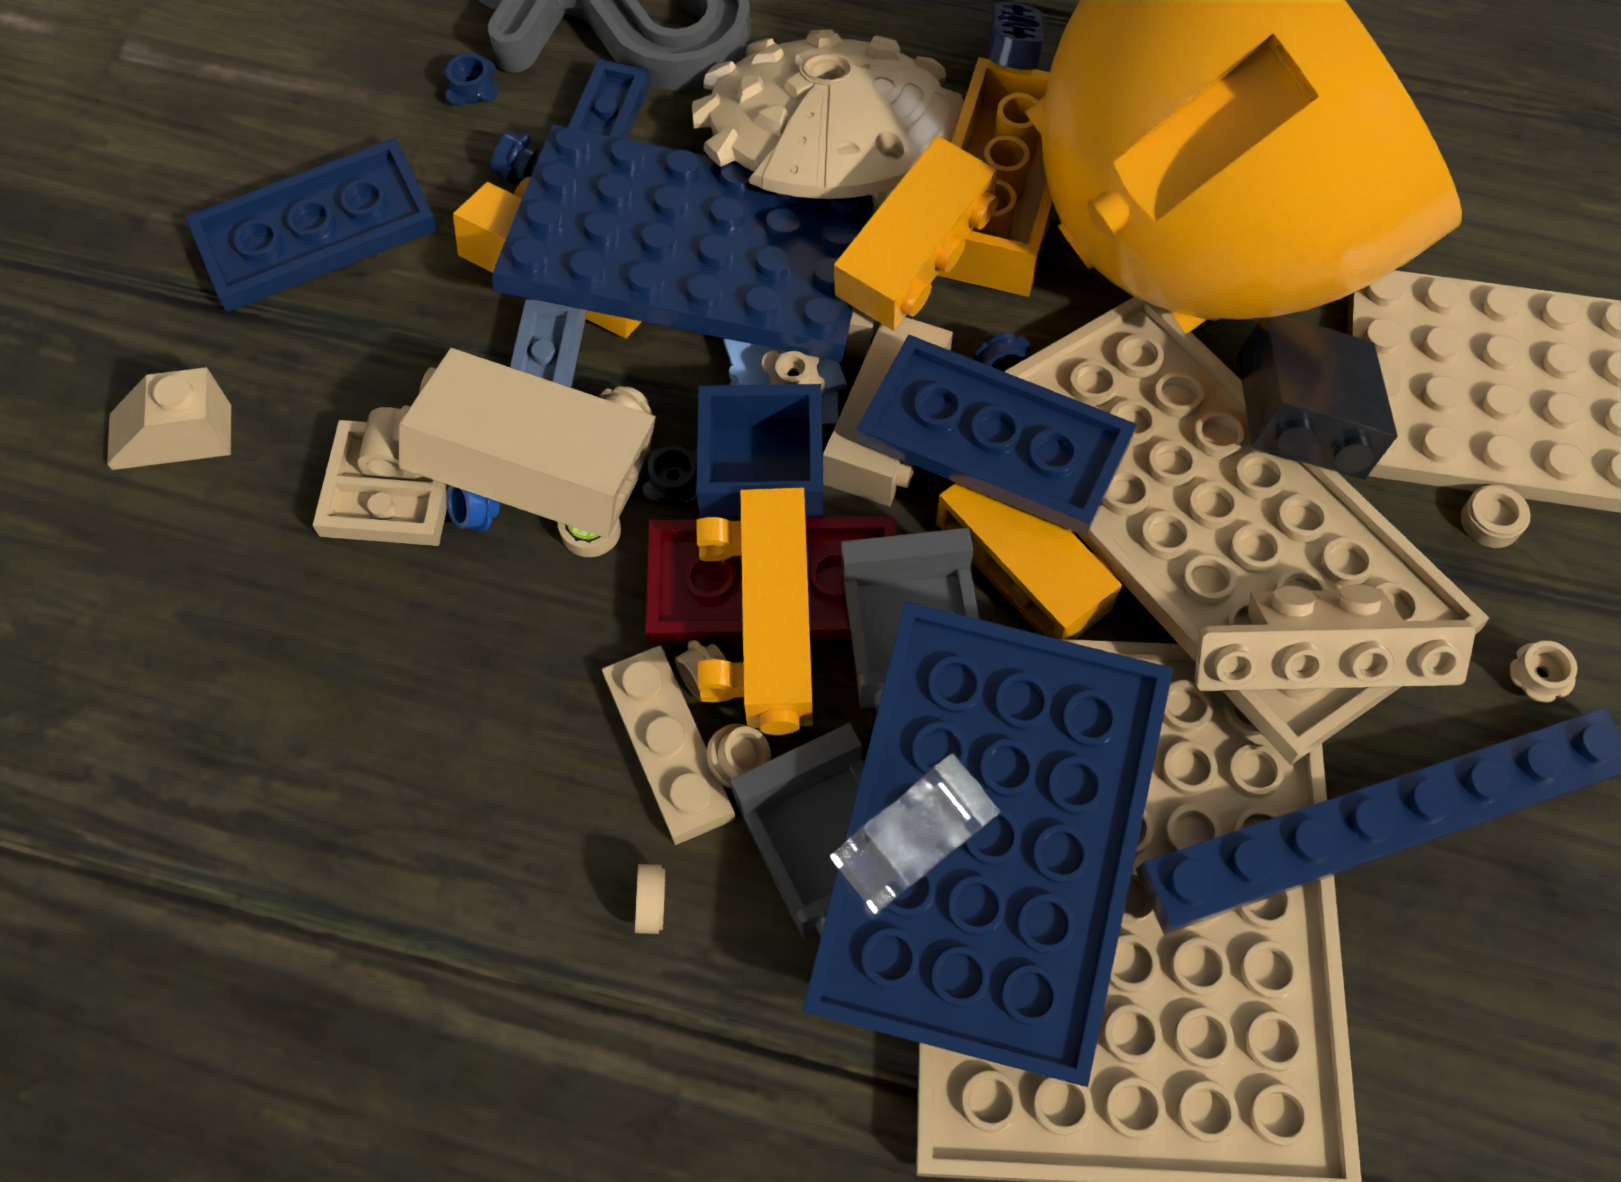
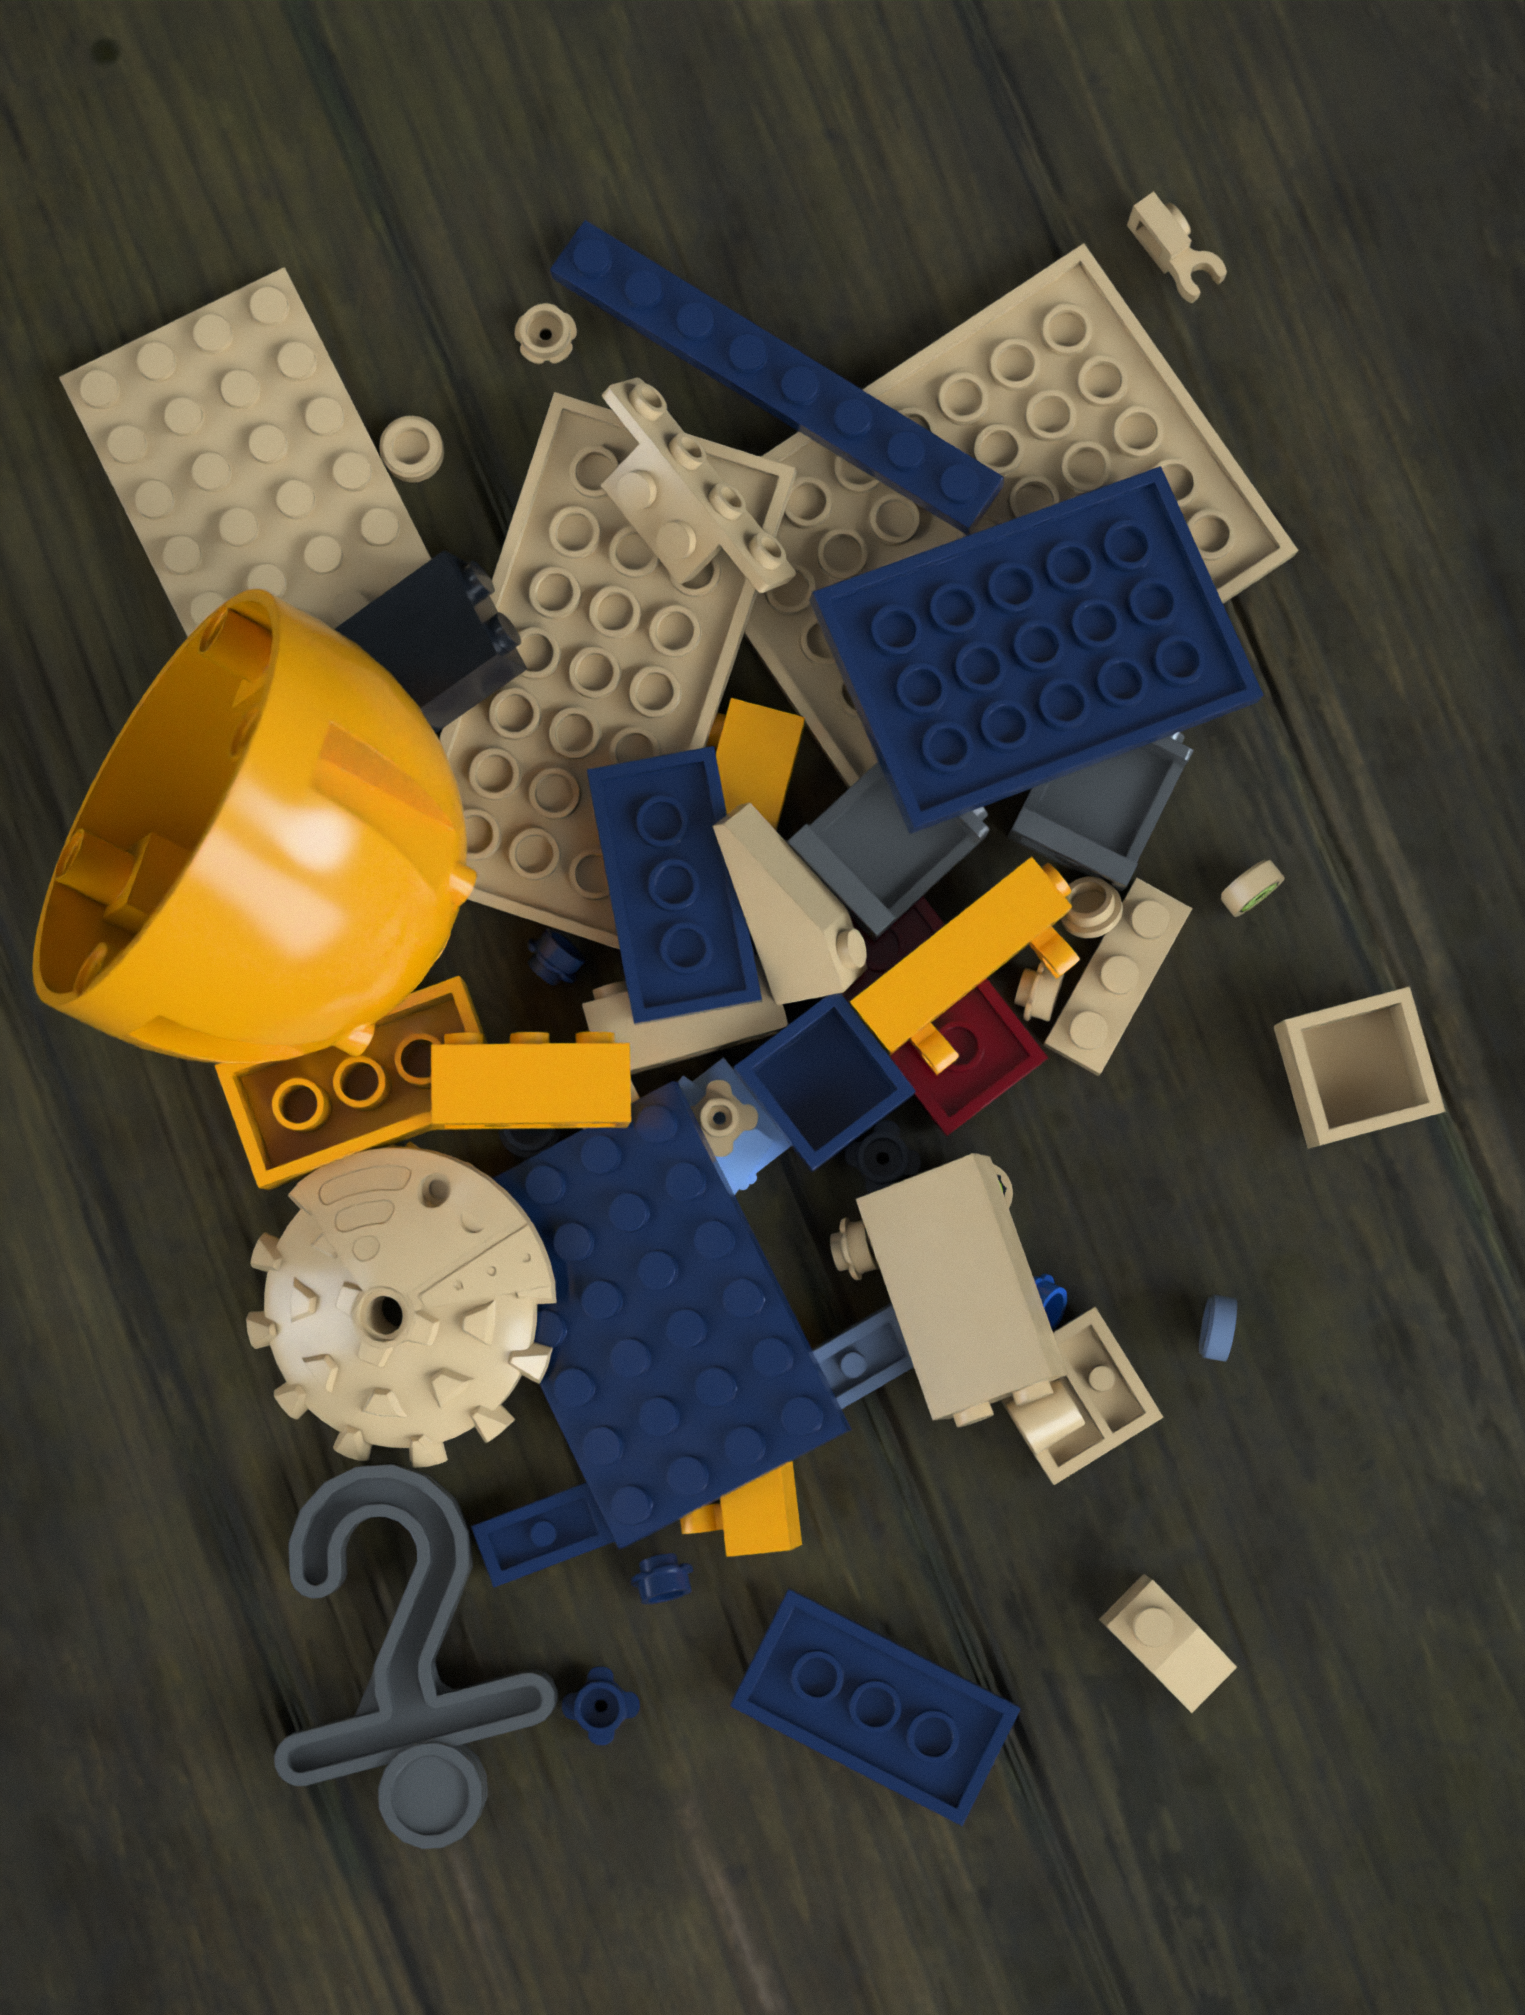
camera: 130 degrees left, 20 degrees up
clear brick [829,753,1001,914] -> none
dark blue beam [989,2,1044,70] -> none
none -> tan slope [713,802,868,1006]
none -> sand blue tile [1199,1294,1237,1362]
none -> tan piece [1273,987,1445,1149]

